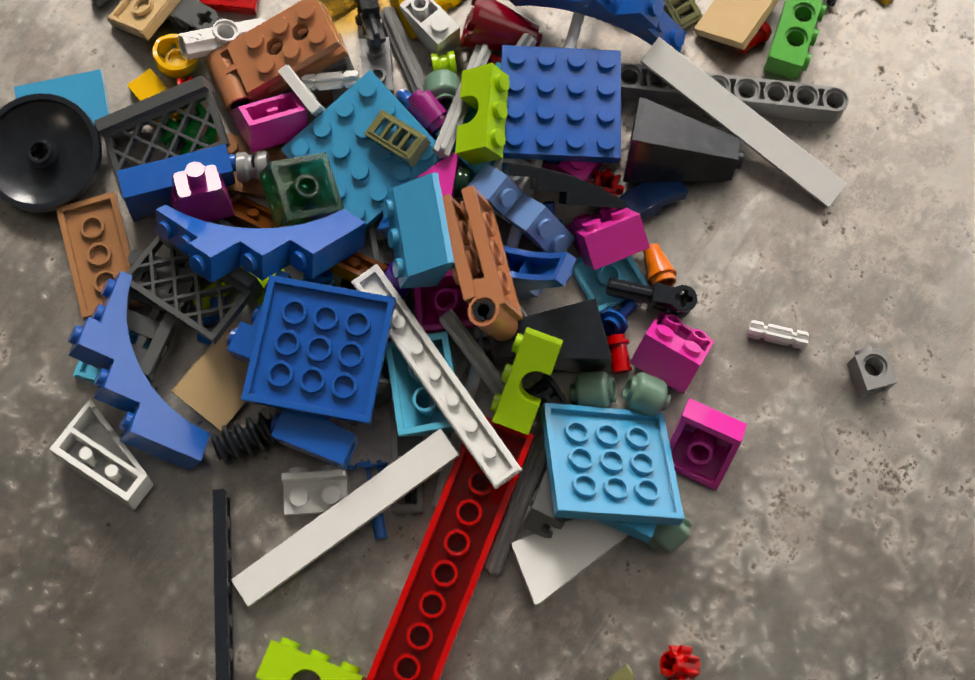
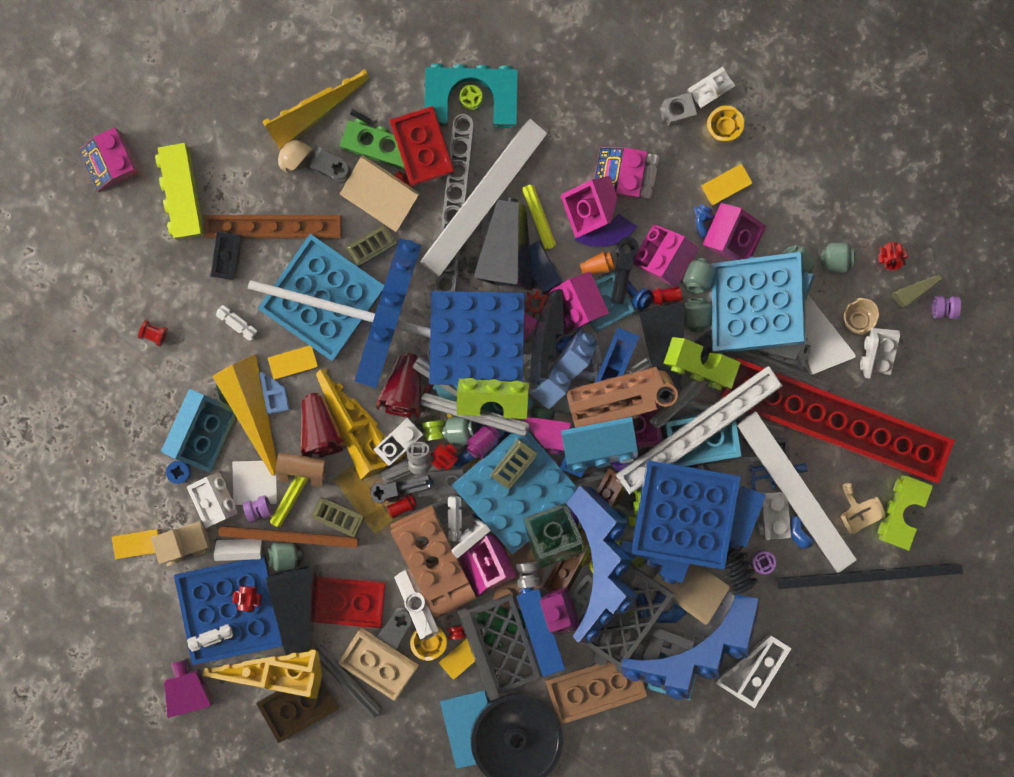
camera: 90 degrees left, 15 degrees up
none -> red pin [387,495,418,519]
none -> red tile [389,106,455,187]
none -> light grey wheel [406,442,432,474]
none -> teal arch [425,64,518,128]
none -> red gear [430,442,459,470]
none -> lime wheel [460,85,483,111]
none -> neon yellow axle [522,184,556,250]
none -> dark pink slope [560,176,618,238]
none -> dark purple tile [574,214,637,247]
none -> dark pink slope [595,147,647,200]
none -> blue arm [656,602,687,623]
none -> white hips [688,67,735,109]
none -> blue plate [693,204,715,238]
none -> yellow tile [701,163,752,206]
none -> yellow helmet [707,106,744,143]
none -> medium lavender wheel [750,550,776,574]
none -> blue arm [790,516,813,549]
none -> sand green head [821,243,855,273]
none -> tan helmet [840,483,885,535]
none -> tan hair [843,298,880,335]
none -> white bracket [860,328,900,379]

